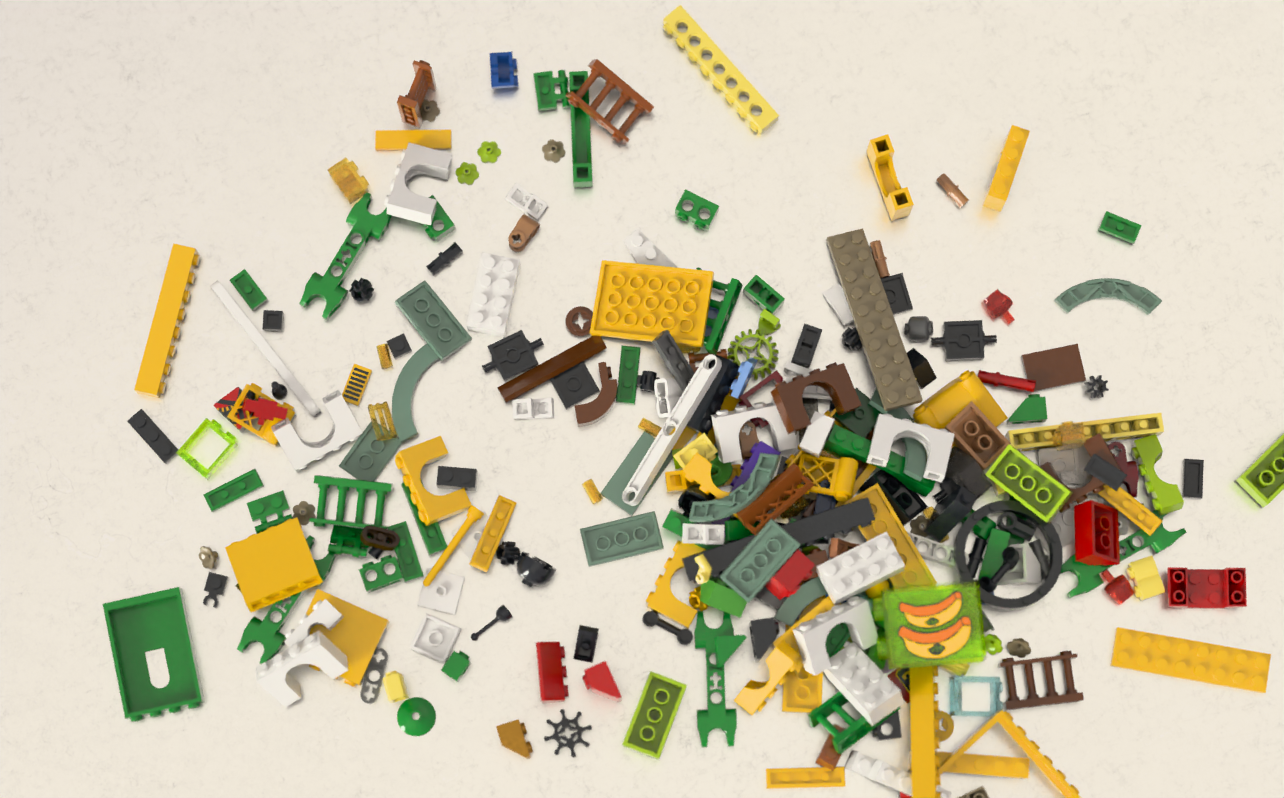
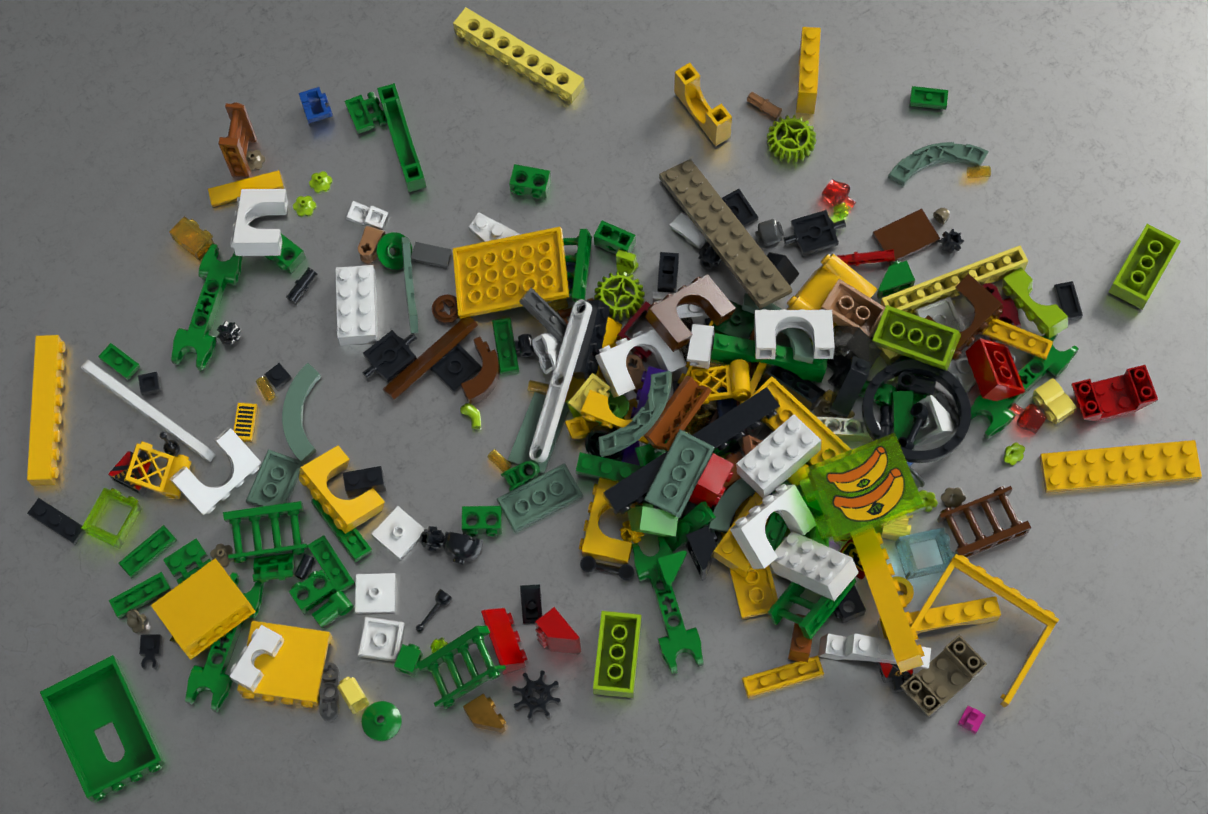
camera: 10 degrees left, 10 degrees down
red piece [242,397,288,425] -> none
white arch [256,631,348,707] -> none
dark brown plate [360,525,400,551] -> none
clear yellow tile [368,401,397,441] -> none
sand green tile [394,280,472,361] -> none
yellow piece [423,505,484,587] -> none
yellow tile [469,495,516,572] -> none
white slope [512,398,554,419] -> none
dark tan plant [542,139,566,163] -> none
dark orange fence [565,59,654,143] -> none
white slope [682,523,724,545] -> none
light yellow arm [694,553,712,584] -> none
medium blue plate [730,357,758,399] -> none
yellow arch [734,640,801,715] -> none
medium nougat axle [870,240,890,279] -> none
clear yellow brick [1052,421,1086,451] -> none
black tile [1084,454,1127,491] -> none
none -> green plate [109,572,171,619]
none -> green piece [312,590,354,629]
none -> green dish [376,232,413,270]
none -> sand green tile [401,237,418,333]
none -> dark grey tile [411,242,452,268]
none -> green fence [417,626,506,708]
none -> clear neon green plate [430,637,448,654]
none -> lime arm [460,403,481,429]
none -> green brick [462,506,502,537]
none -> green piece [501,461,540,491]
none -> green plate [664,501,716,552]
none -> lime gear [767,114,816,163]
none -> clear neon green plate [833,203,851,219]
none -> dark tan hinge [933,208,950,224]
none -> clear yellow piece [967,166,991,178]
none -> lime plant [1003,442,1025,465]

